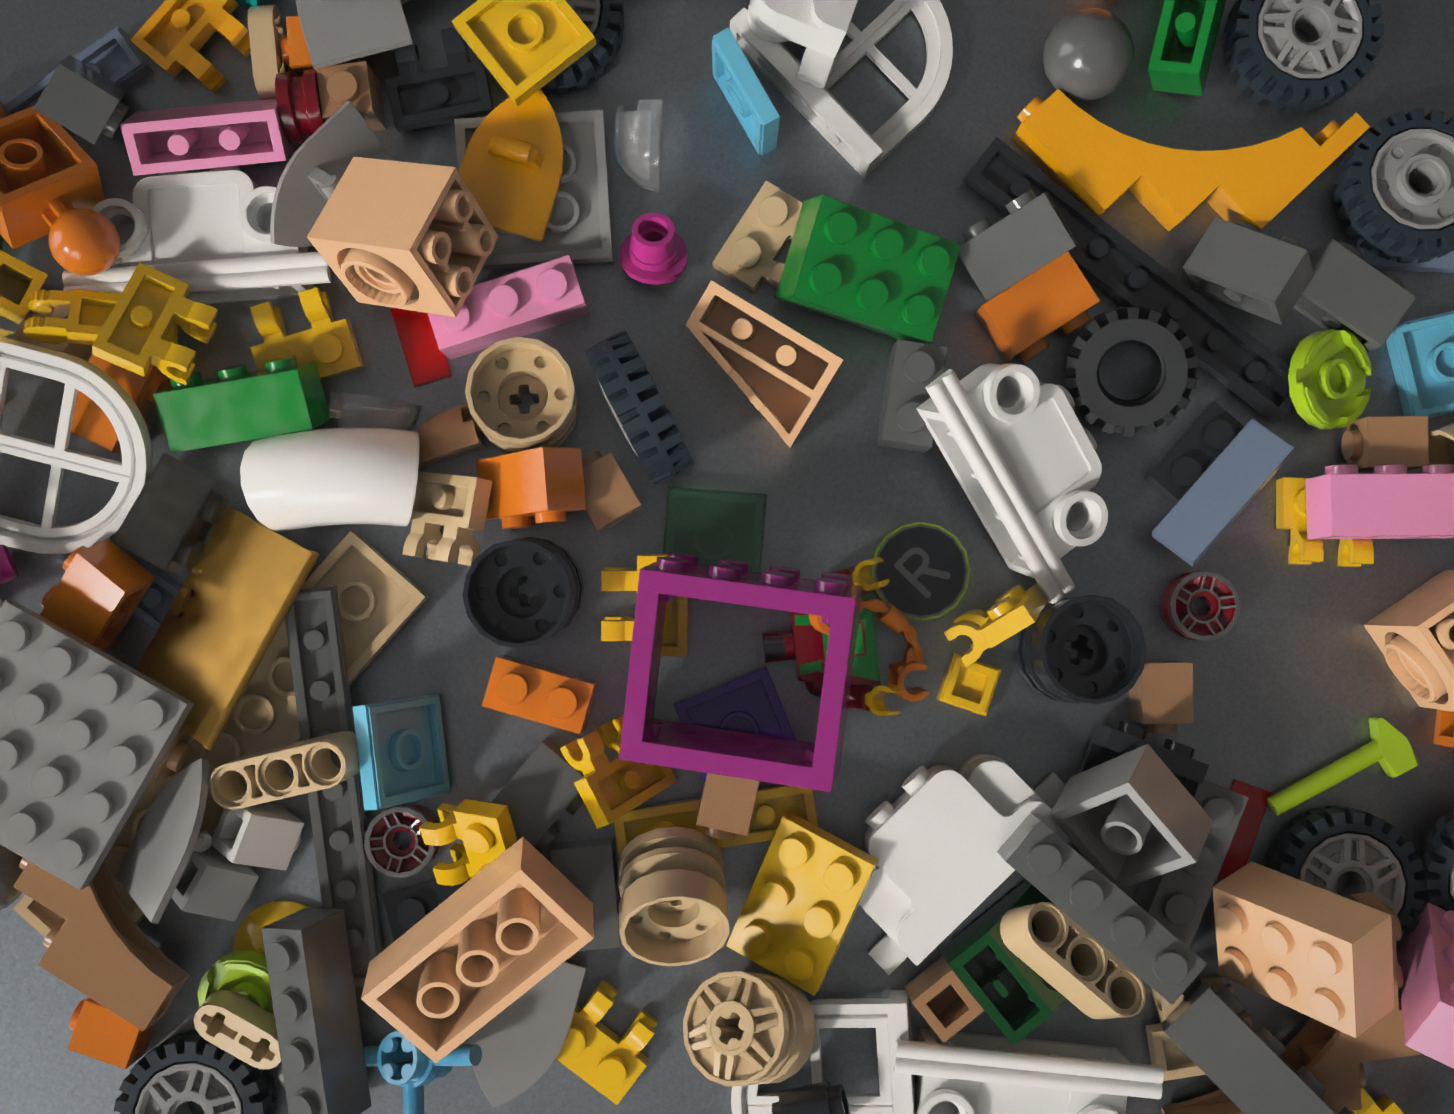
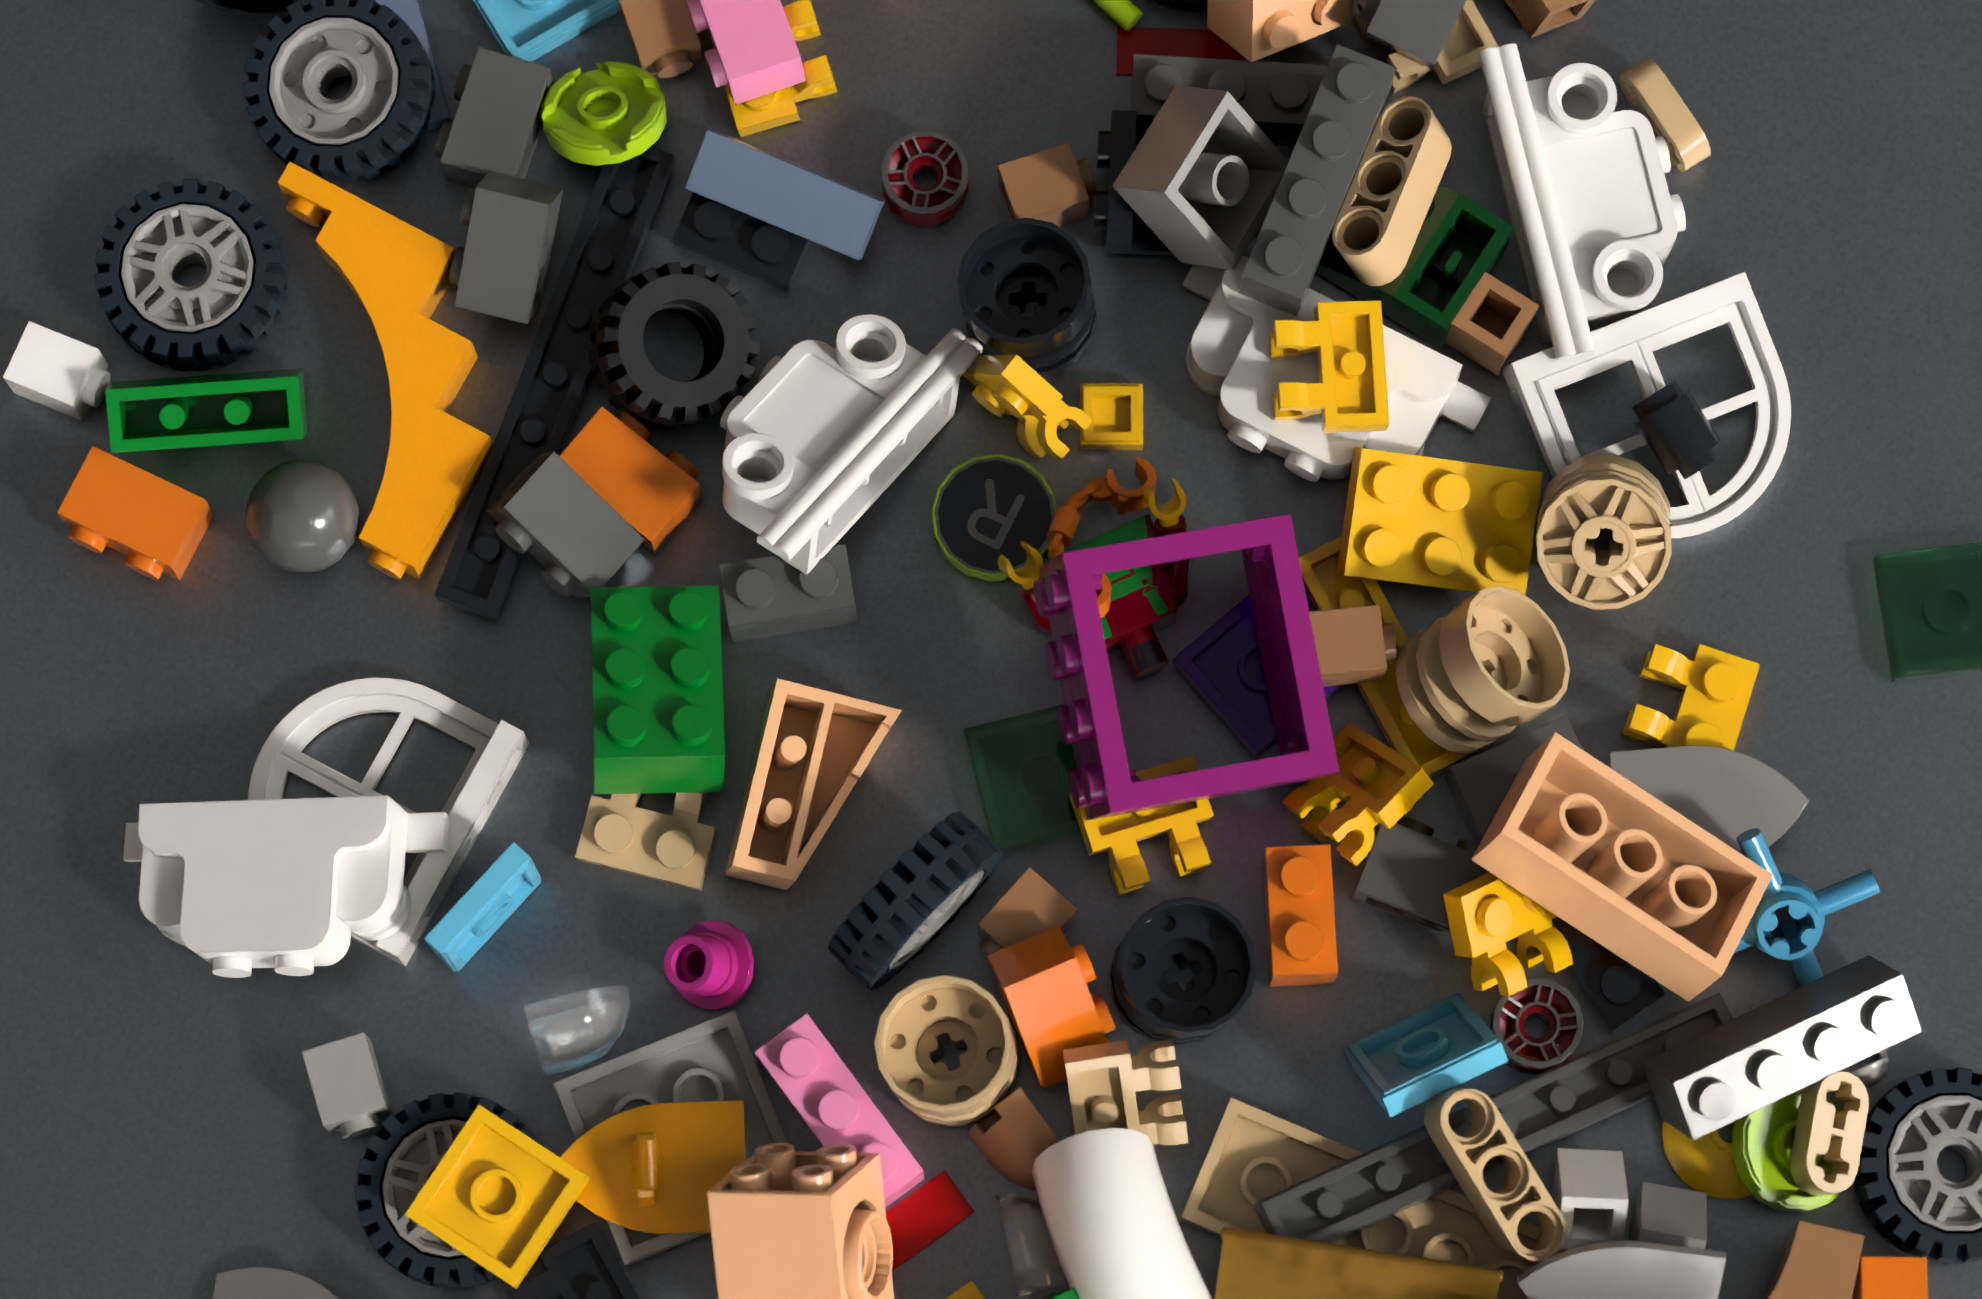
camera: 105 degrees left, 10 degrees down
none -> yellow plate [1269,300,1389,433]

